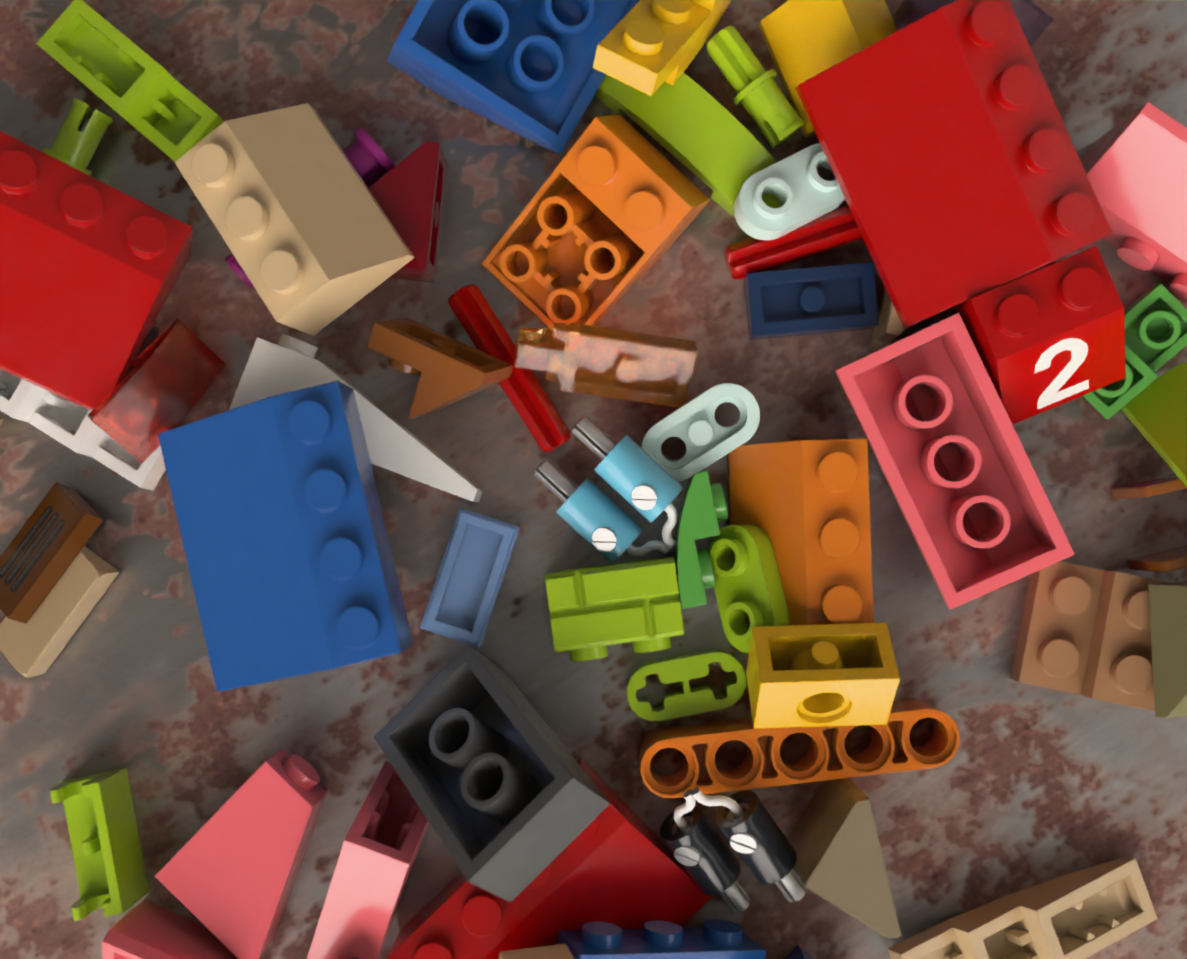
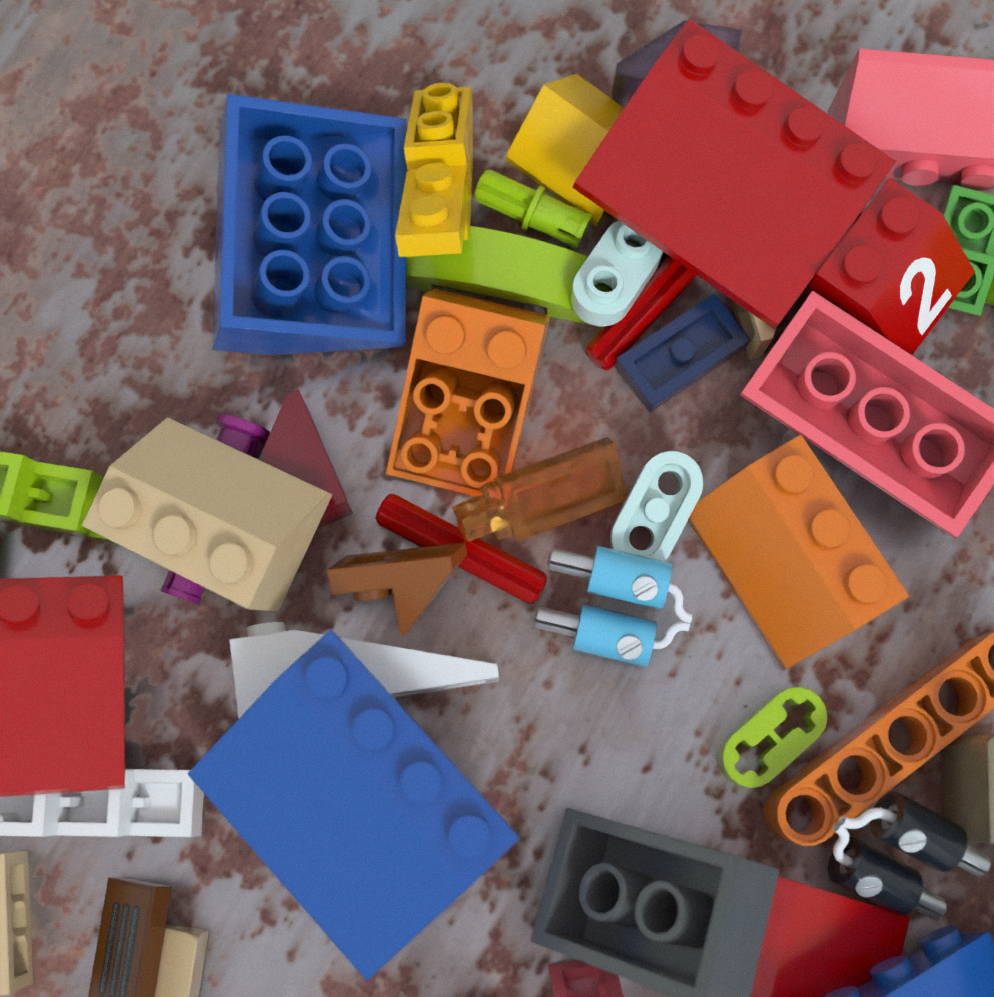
camera: 25 degrees left, 10 degrees down
clear red slope [88,319,226,463] -> none
medium blue tile [420,507,521,648] -> none
lime brick [545,556,684,662] -> none
bright green slope [673,471,728,609] -> none
lime plate [708,525,790,653] -> none
yellow brick [746,623,900,729] -> none

